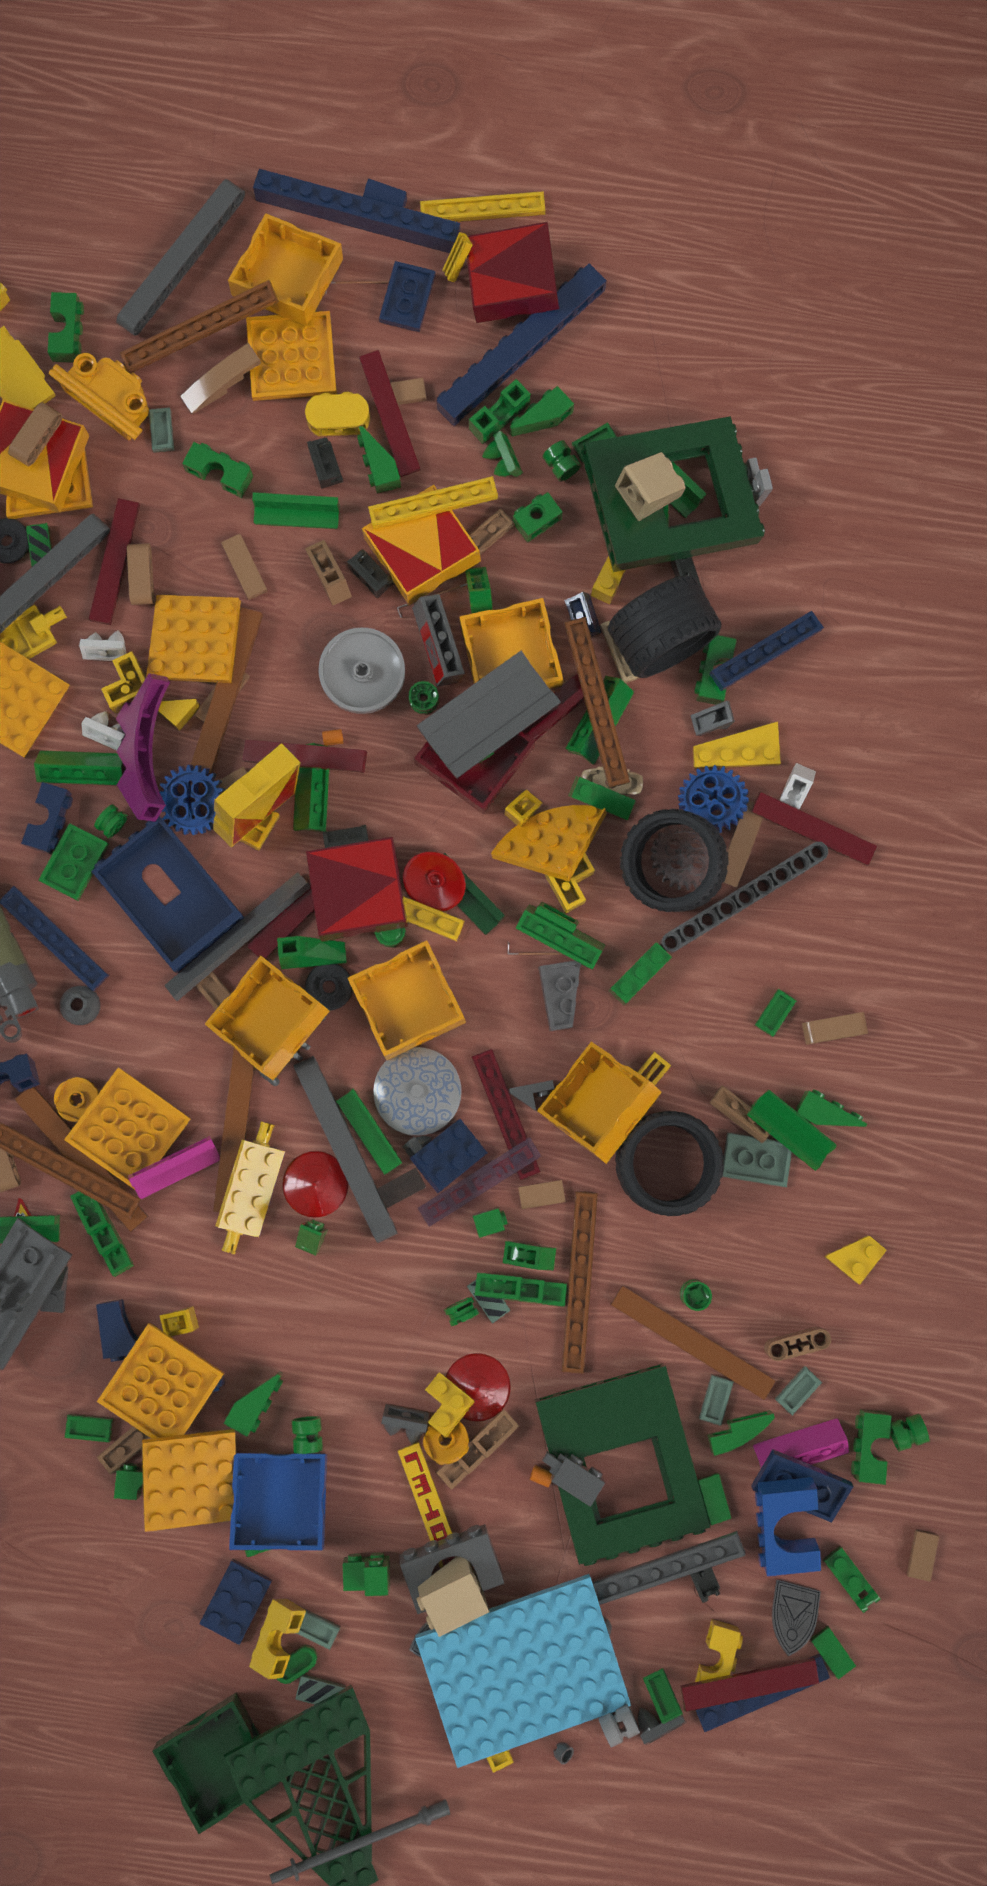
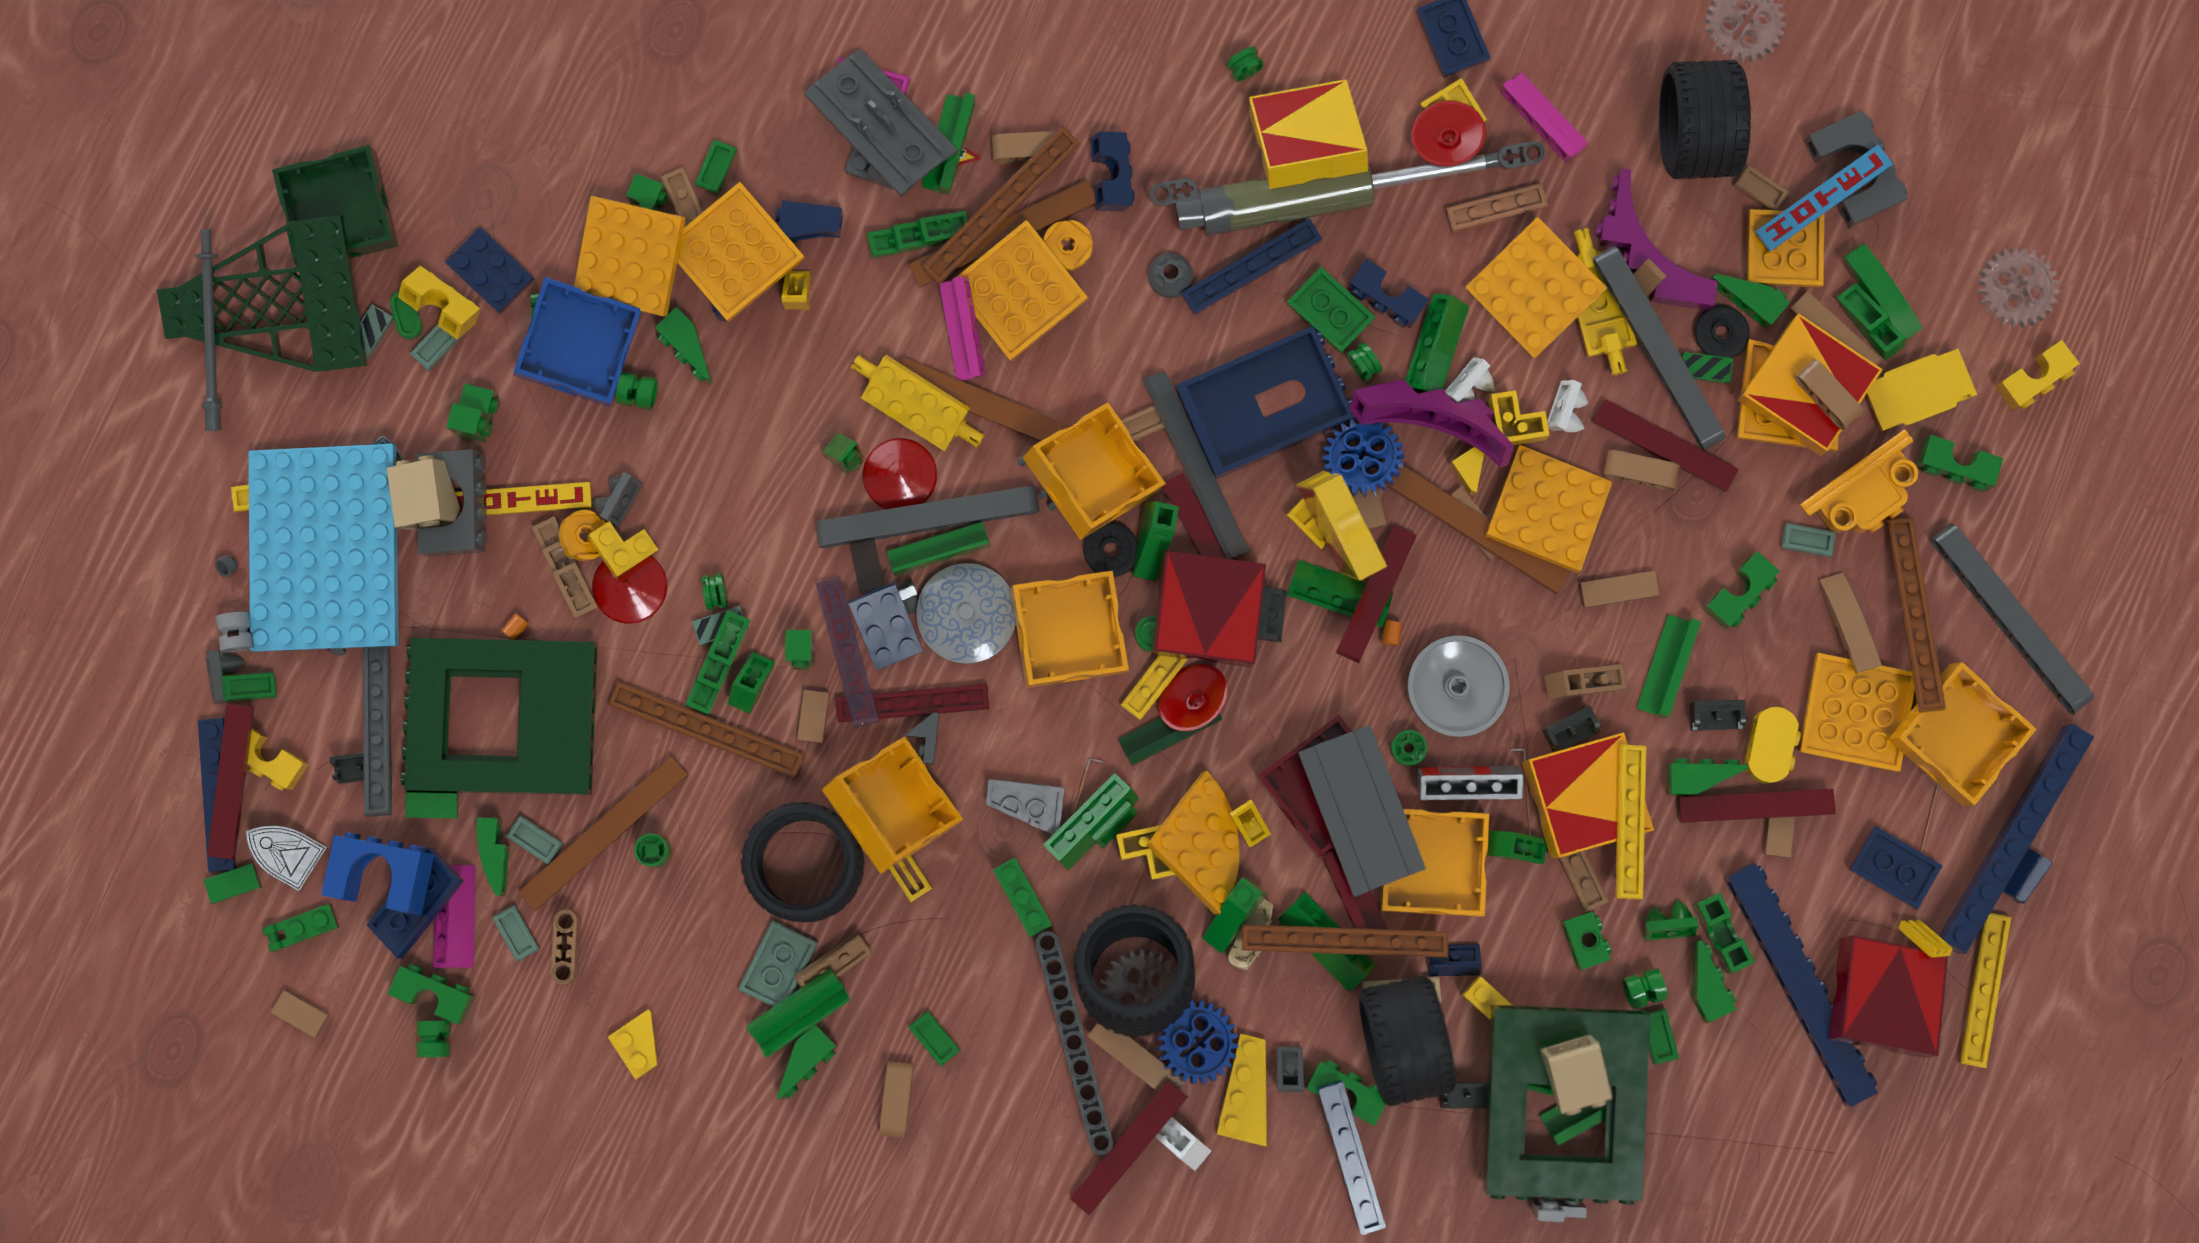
camera: 110 degrees right, 0 degrees up
dark grey hinge [542,1451,605,1507] -> none

